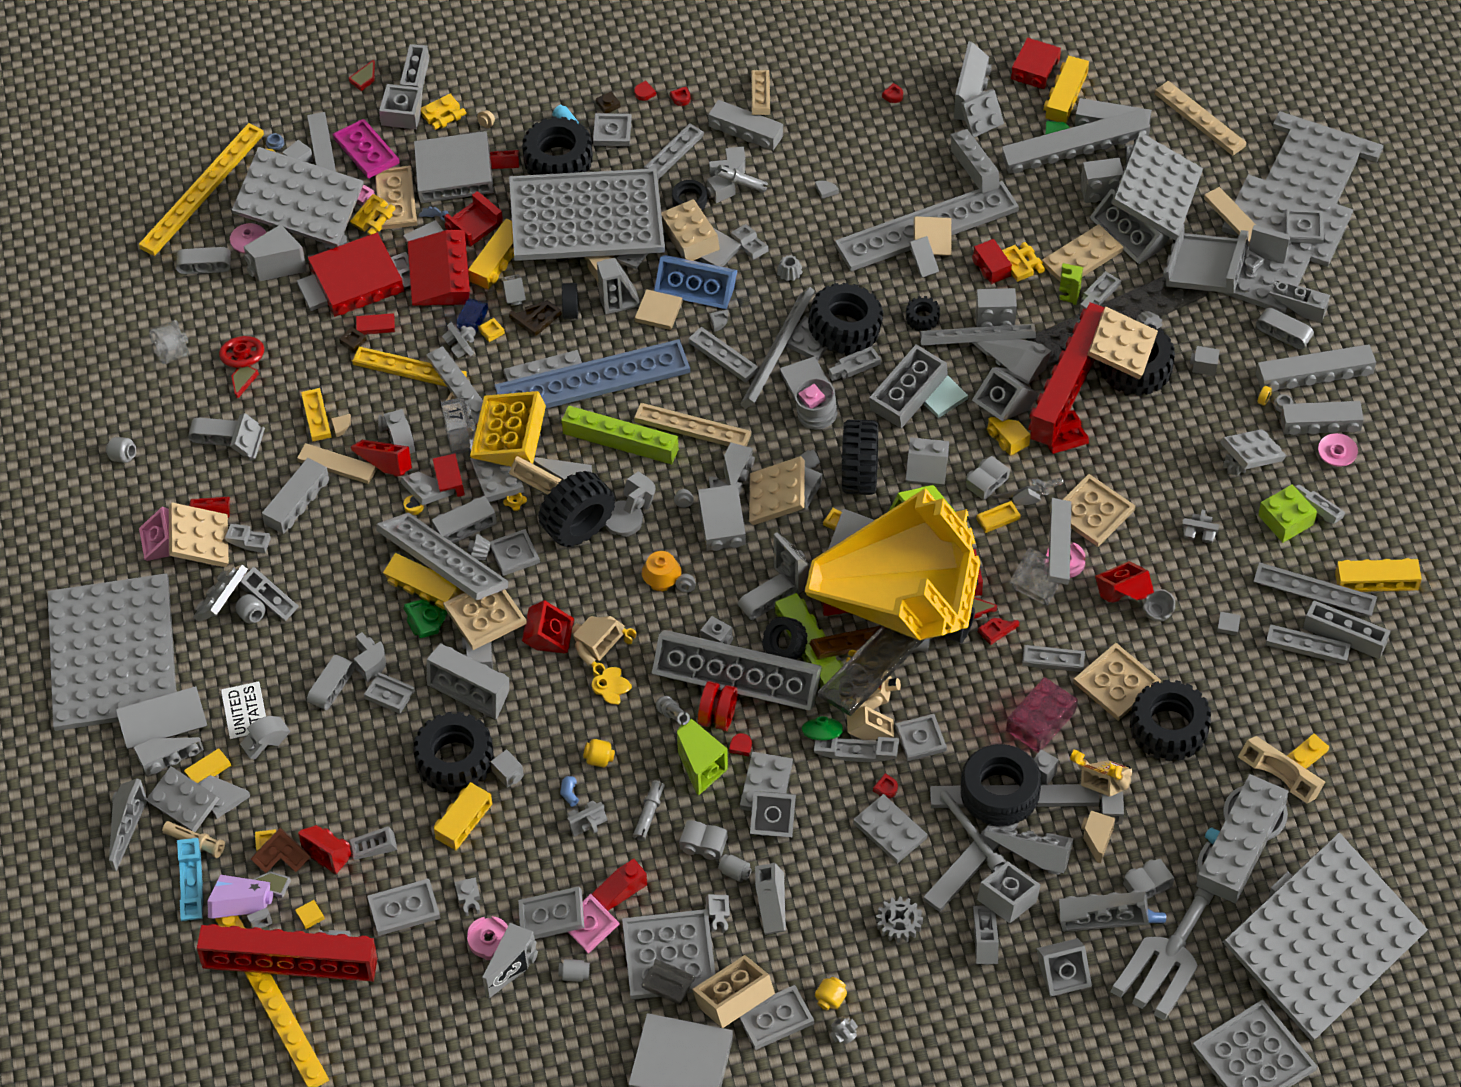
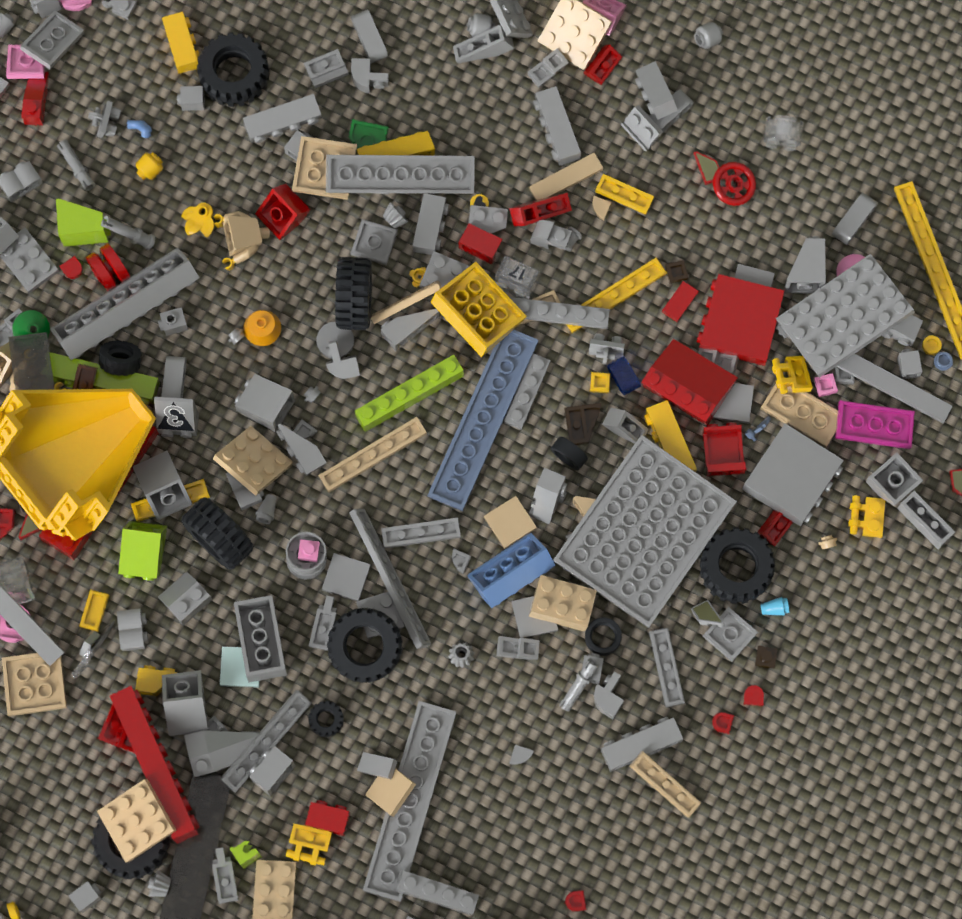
camera: 130 degrees right, 20 degrees up
none -> light grey brick [635,61,678,120]
none -> tile [691,600,724,628]

